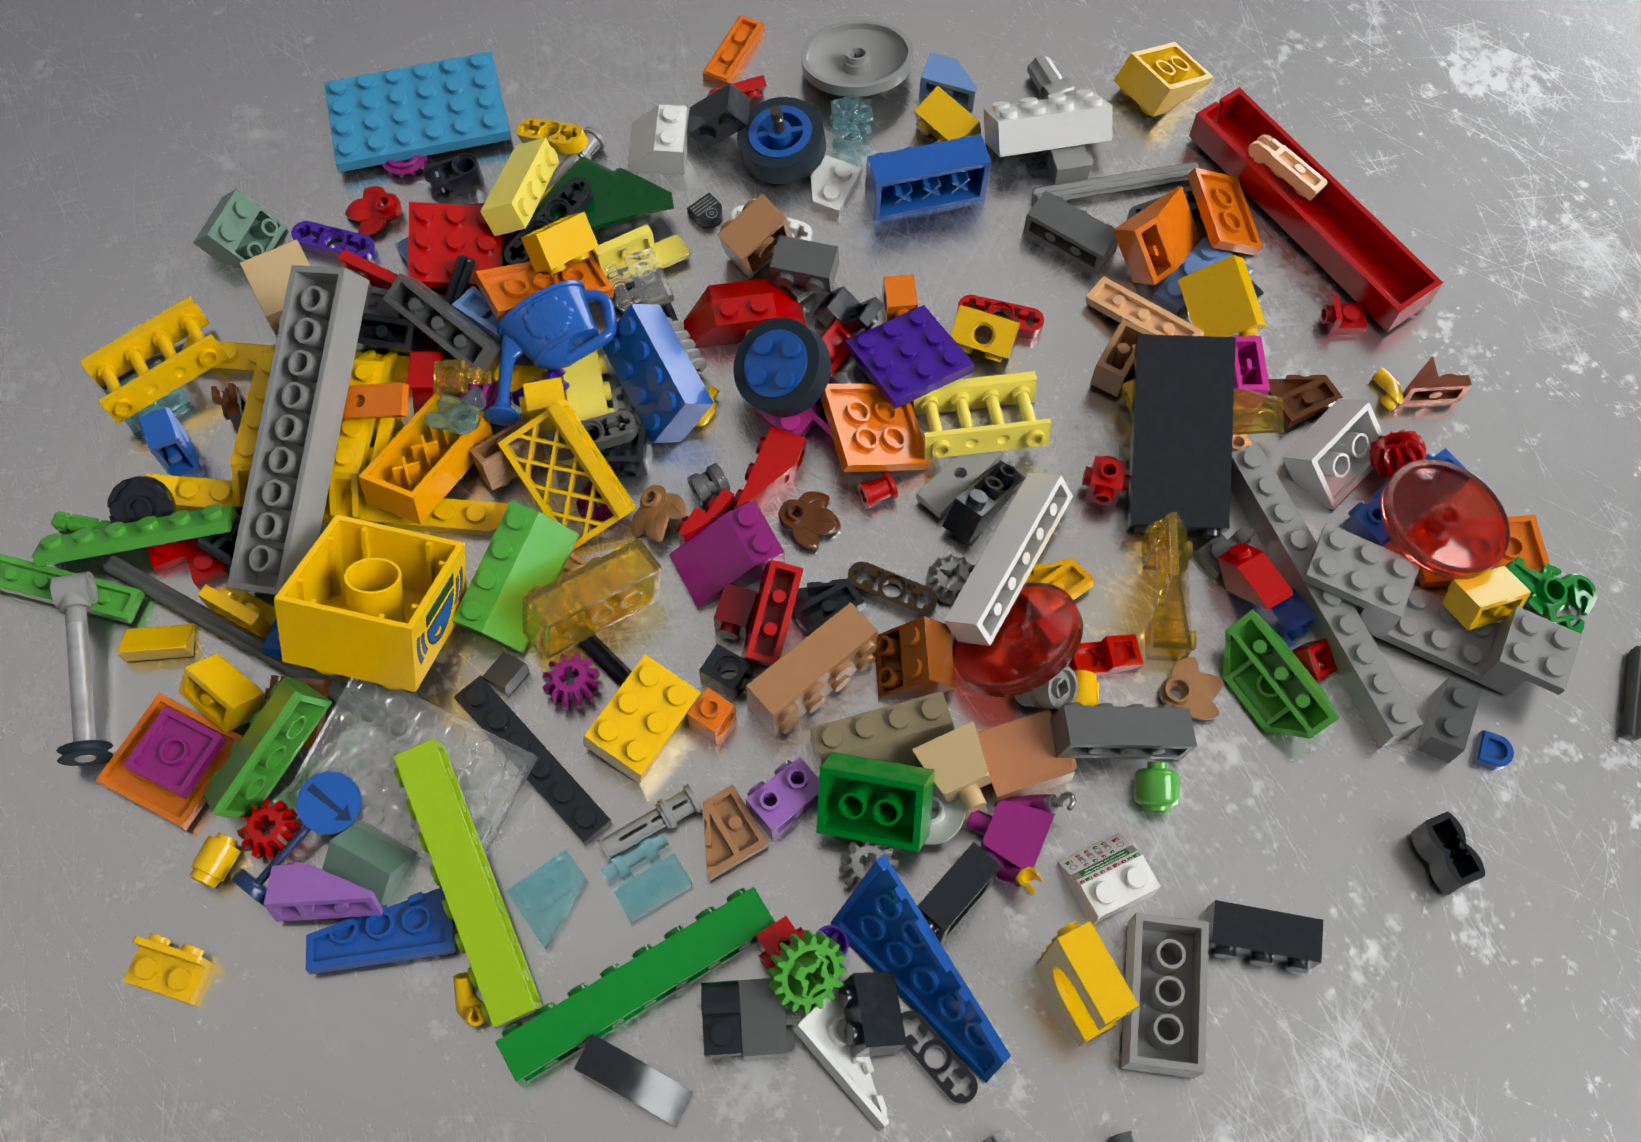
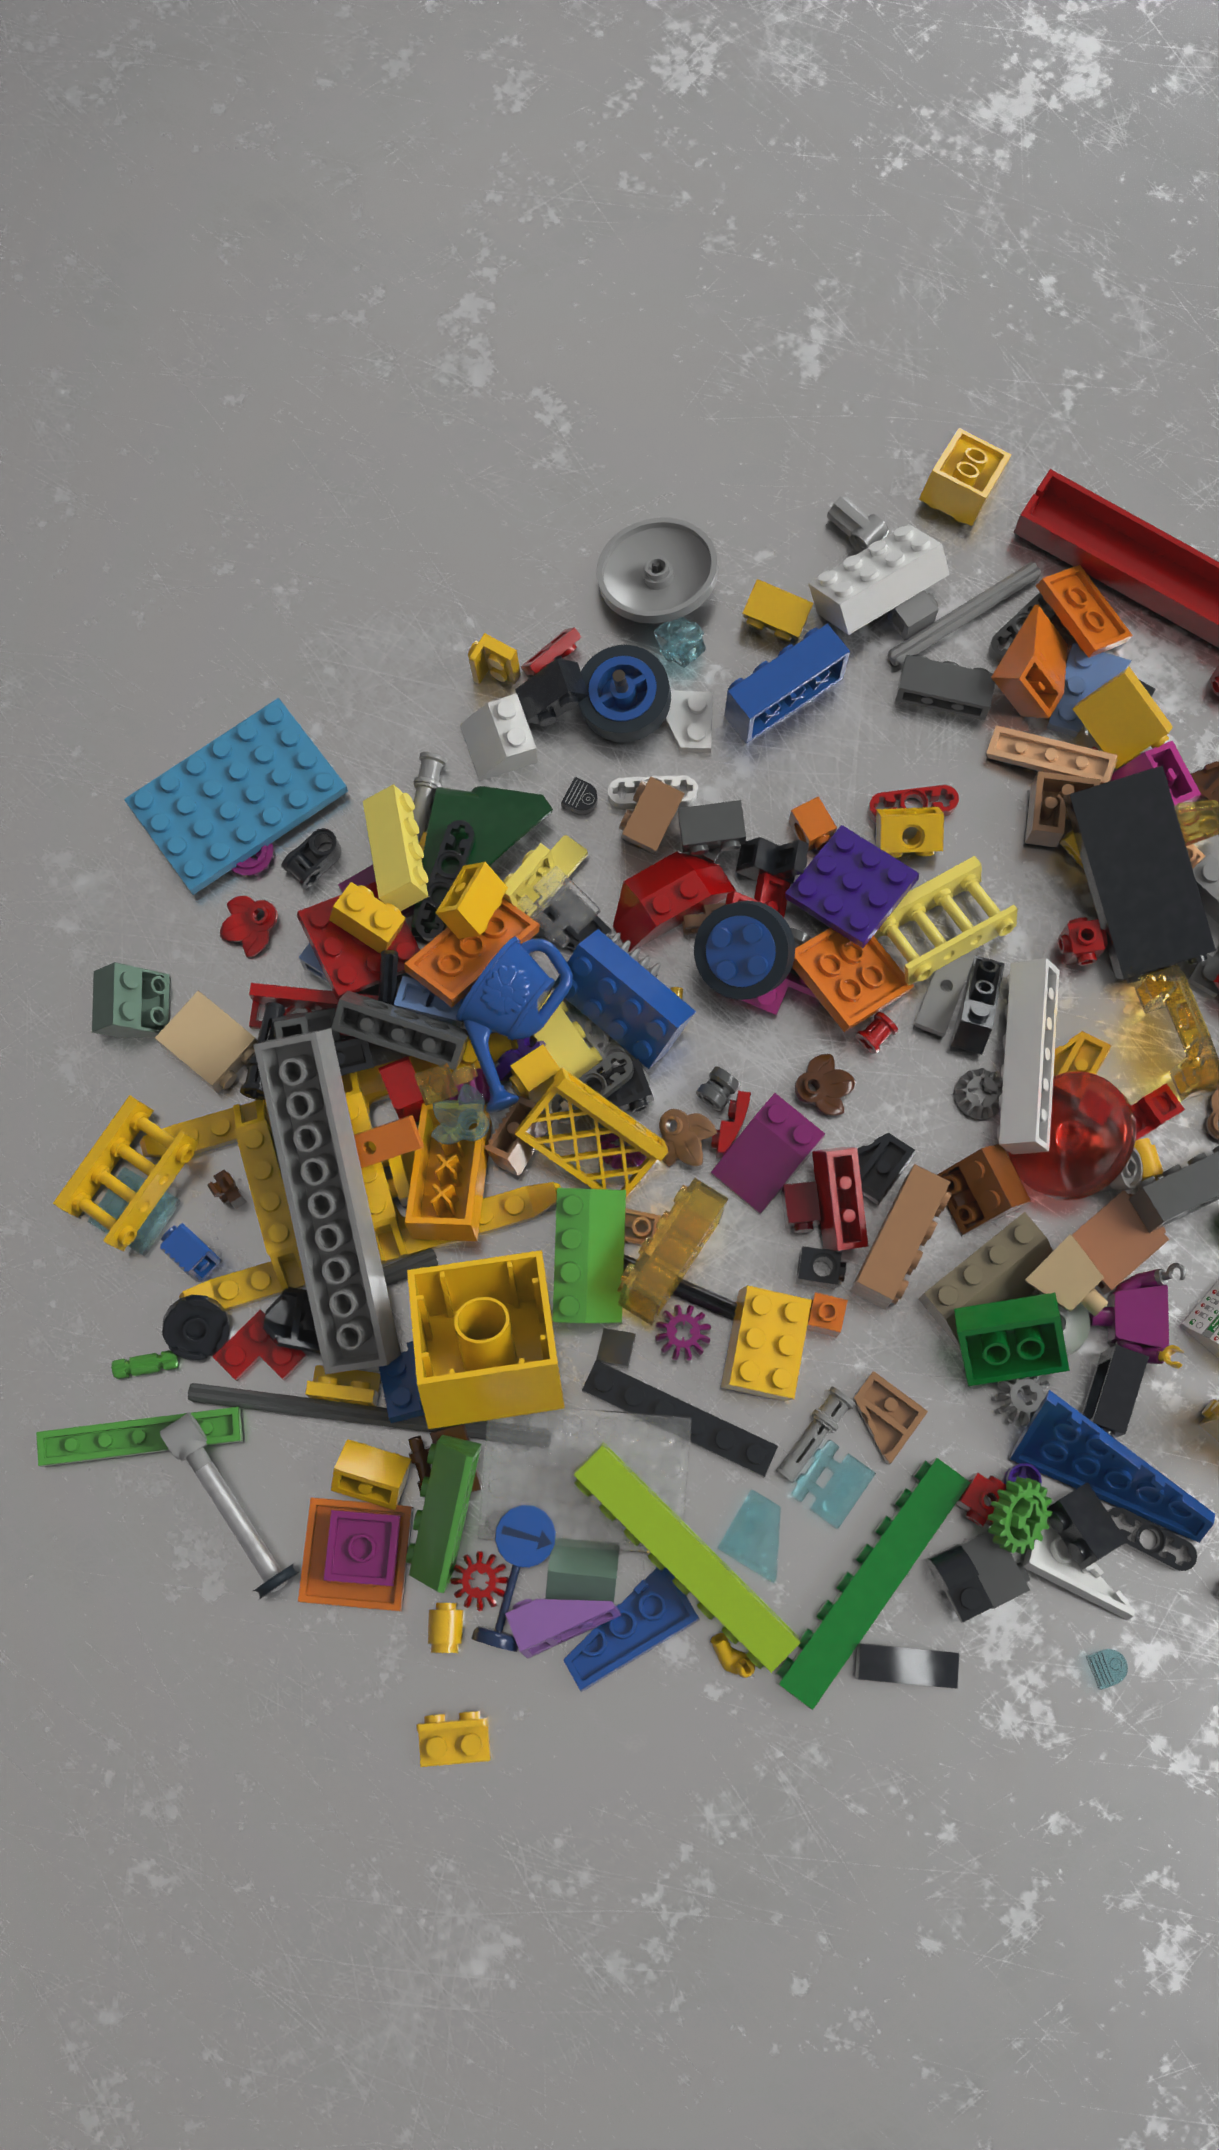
camera: 20 degrees left, 10 degrees up
bright green plate [31,504,238,567] -> none
yellow slope [118,624,196,662] -> none
dark purple beam [291,221,377,262] -> none
yellow beam [516,118,588,154] -> none
orange tile [702,15,765,86] -> none
red slope [733,427,806,508] -> none
medium lavender brick [745,756,819,840] -> none
dark brown beam [847,561,938,619] -> none
medium blue slope [919,52,977,111] -> none
light nougat hinge [1248,134,1327,201] -> none
none -> yellow brick [329,882,406,954]
none -> yellow bracket [468,633,521,685]

